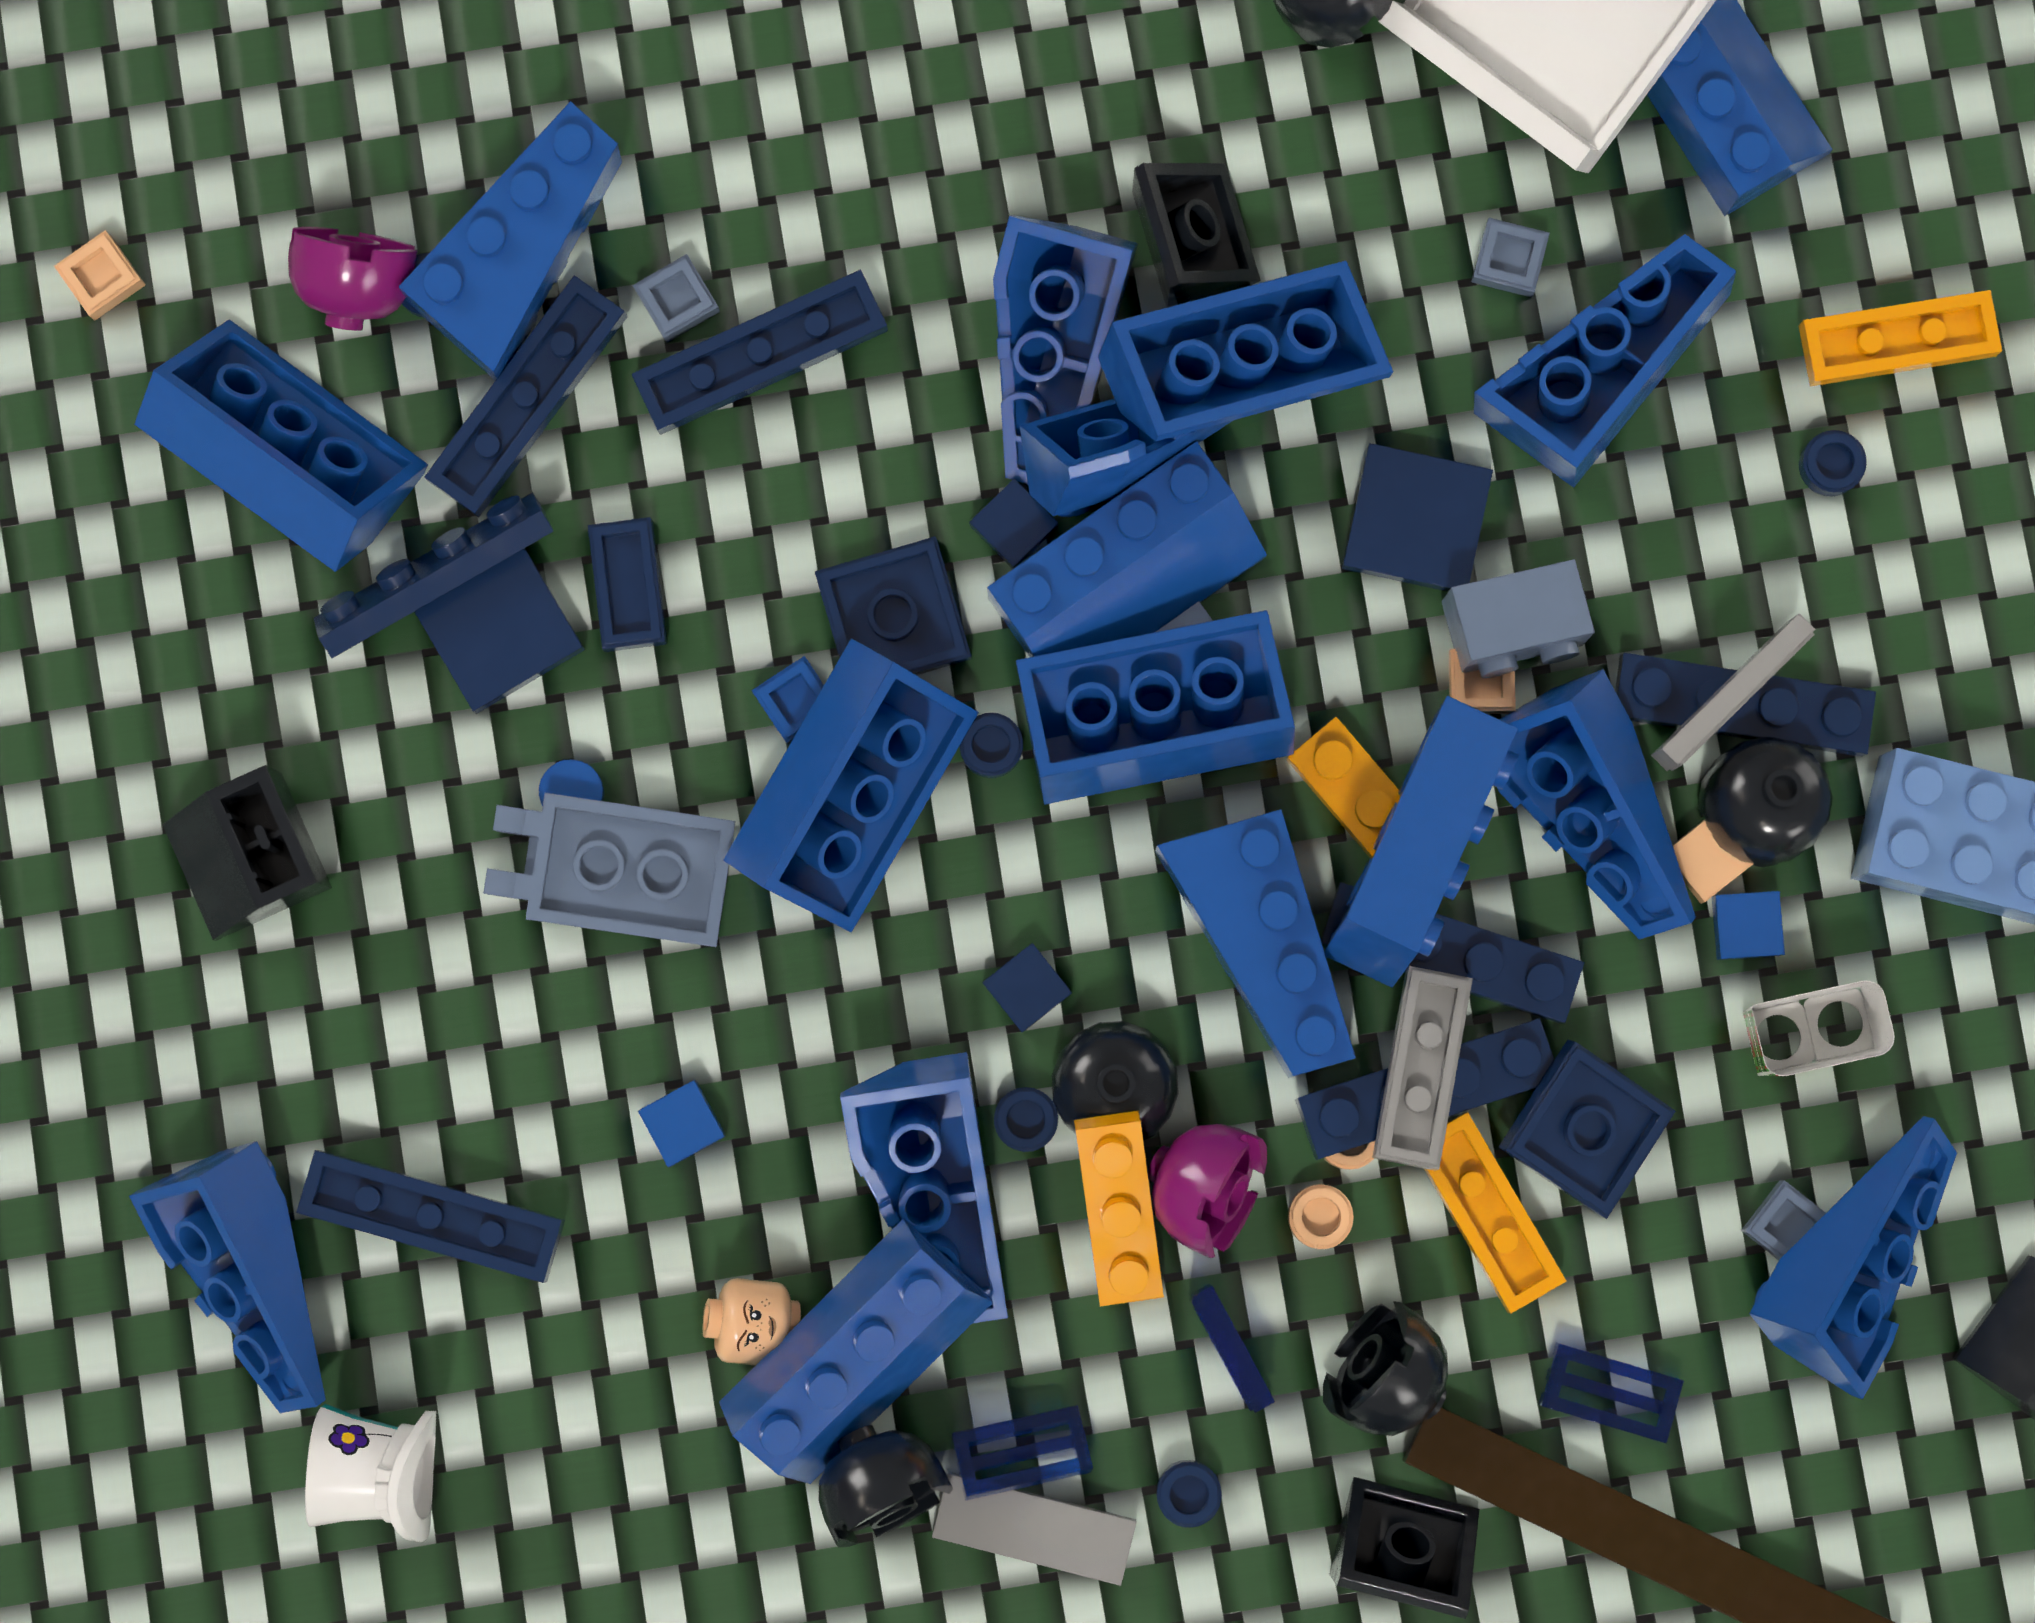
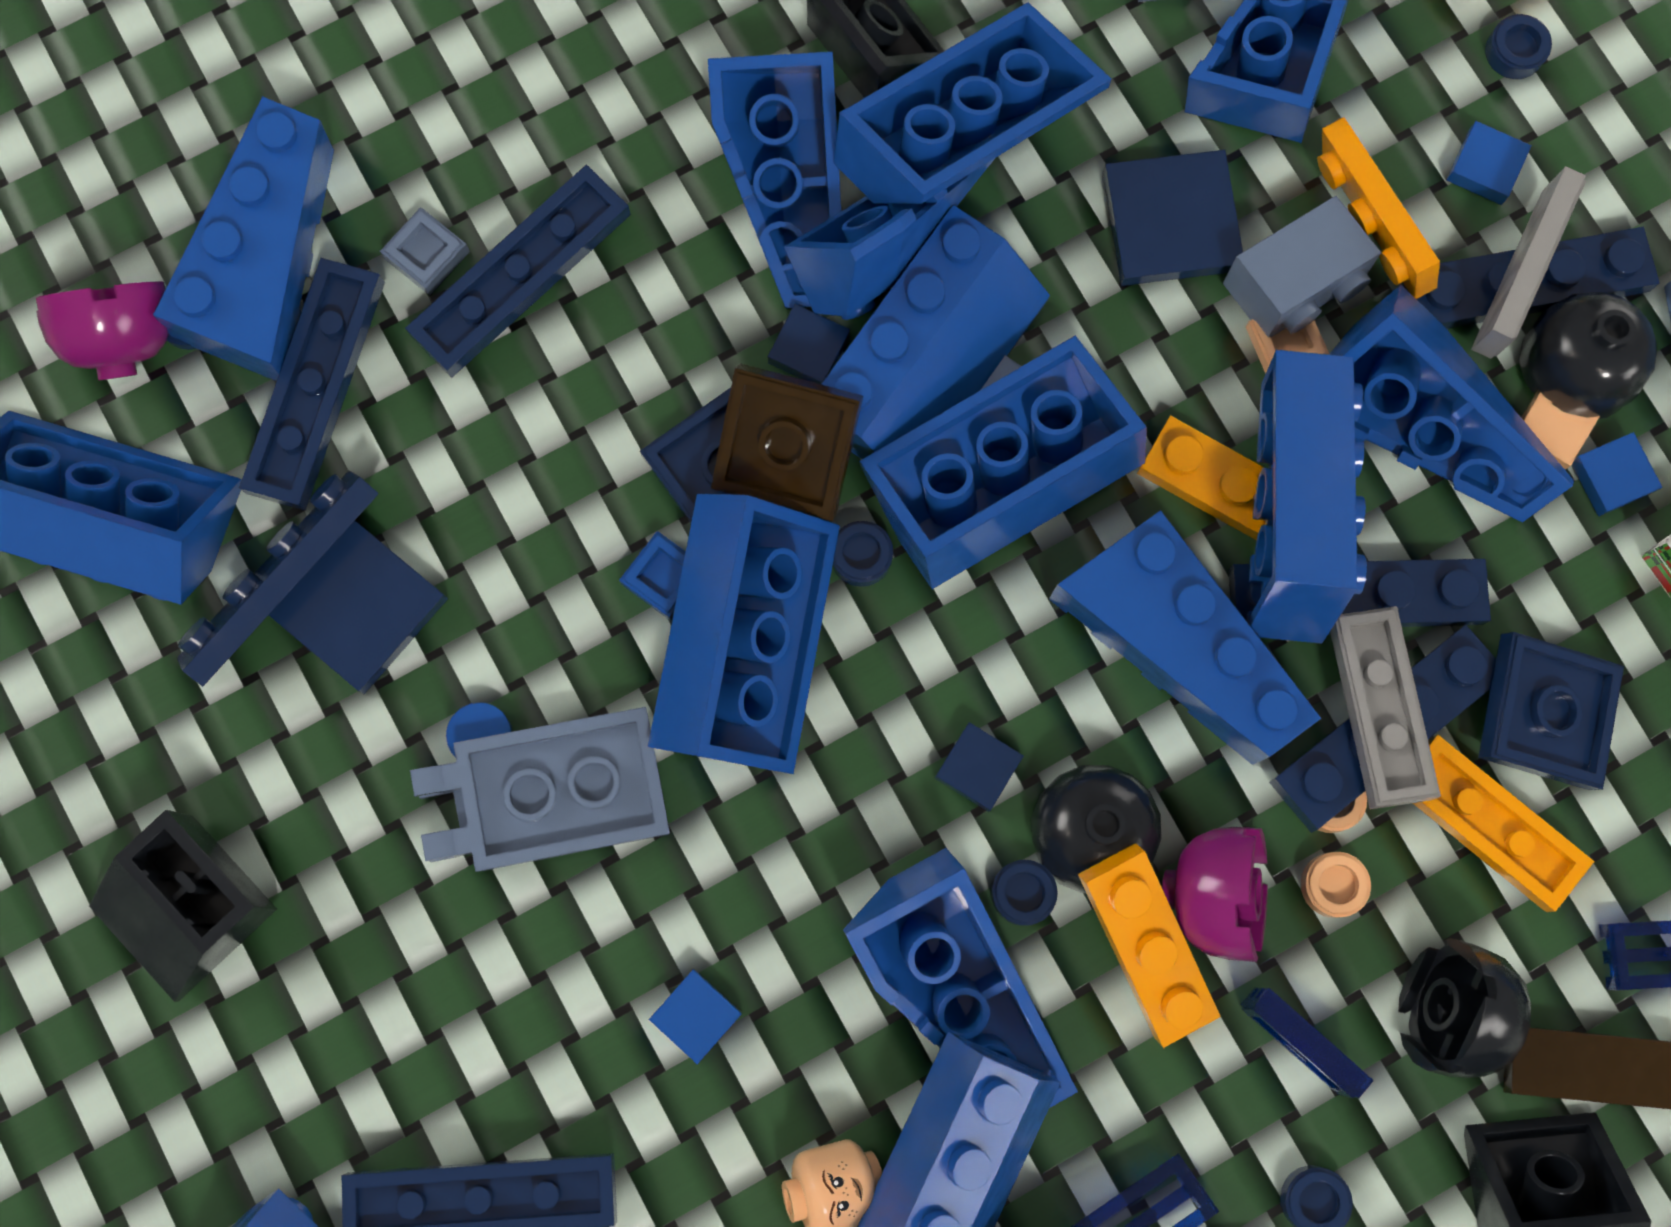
camera: 25 degrees left, 5 degrees down
dark blue tile [588,517,667,652] -> none
none -> dark brown tile [711,363,864,521]
none -> light orange plate [1317,117,1440,299]
none -> blue tile [1446,121,1532,205]

